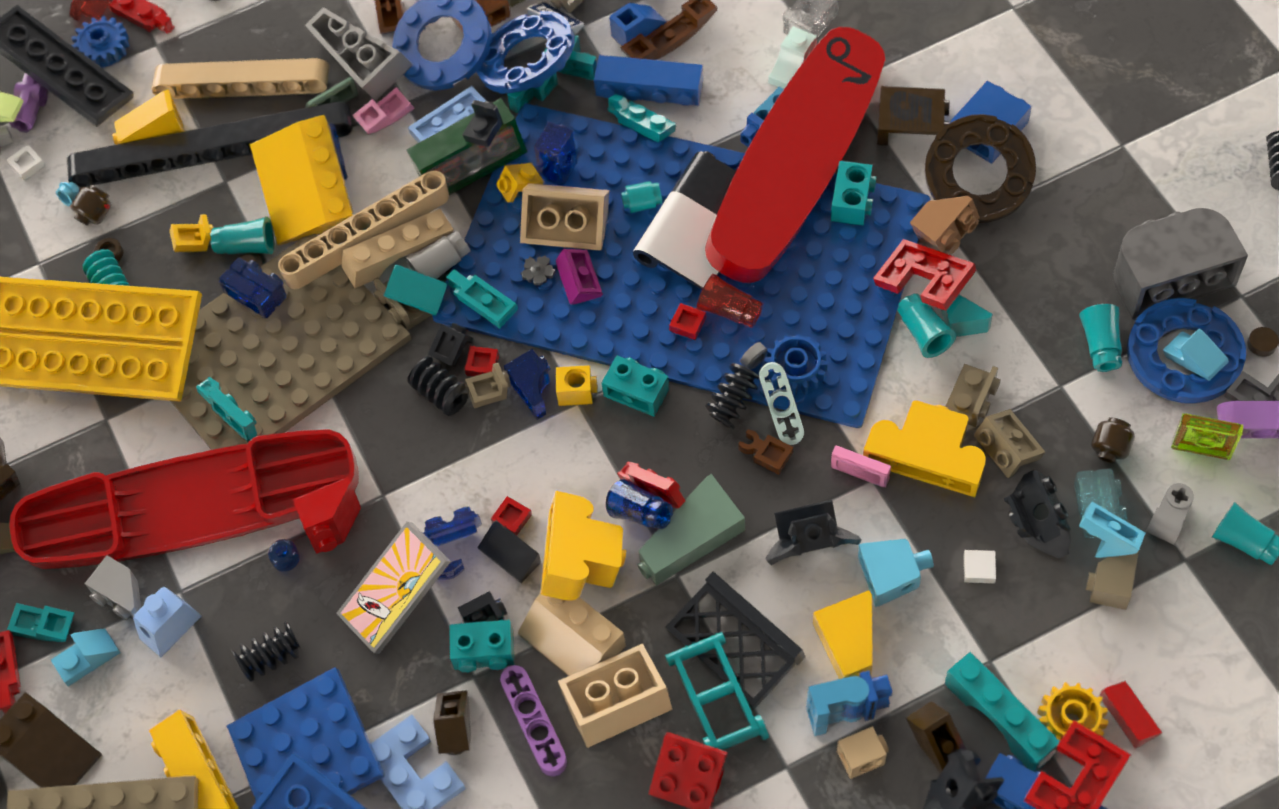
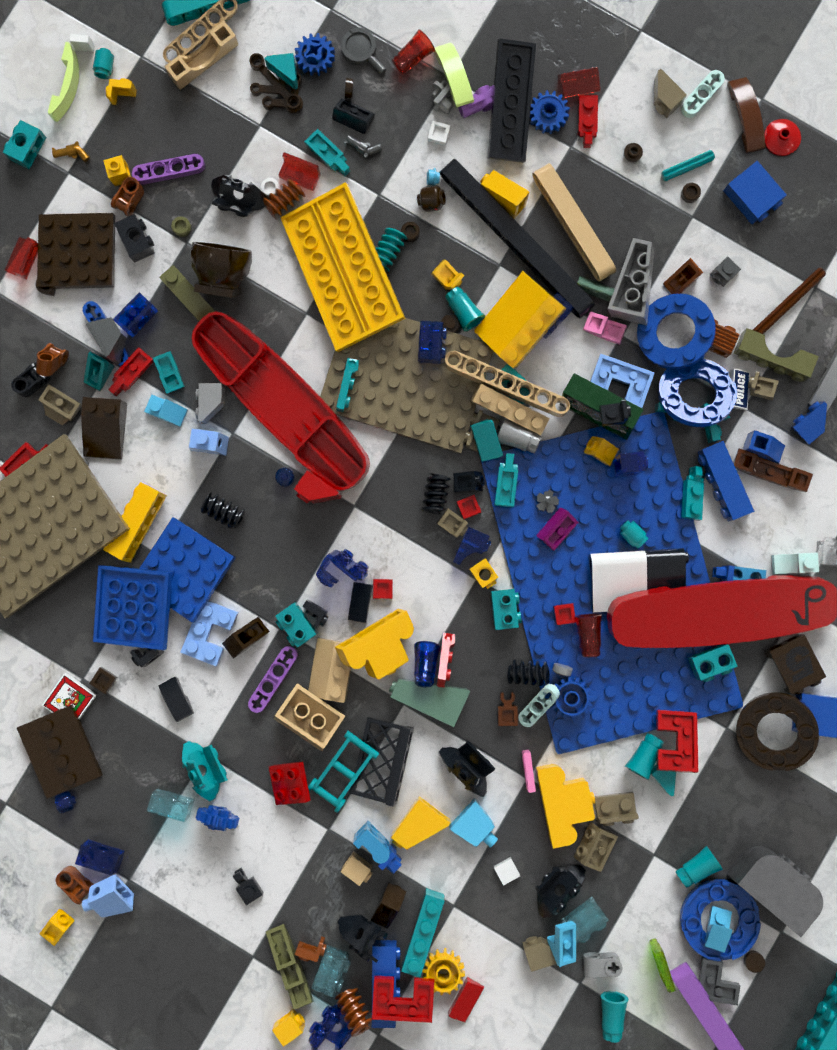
camera: 60 degrees right, 25 degrees up
tile [336,522,451,654] -> none
tan slope [520,183,609,250] -> none
medium nougat slope [910,196,980,255] -> none
dark brown head [1091,417,1135,463] -> none

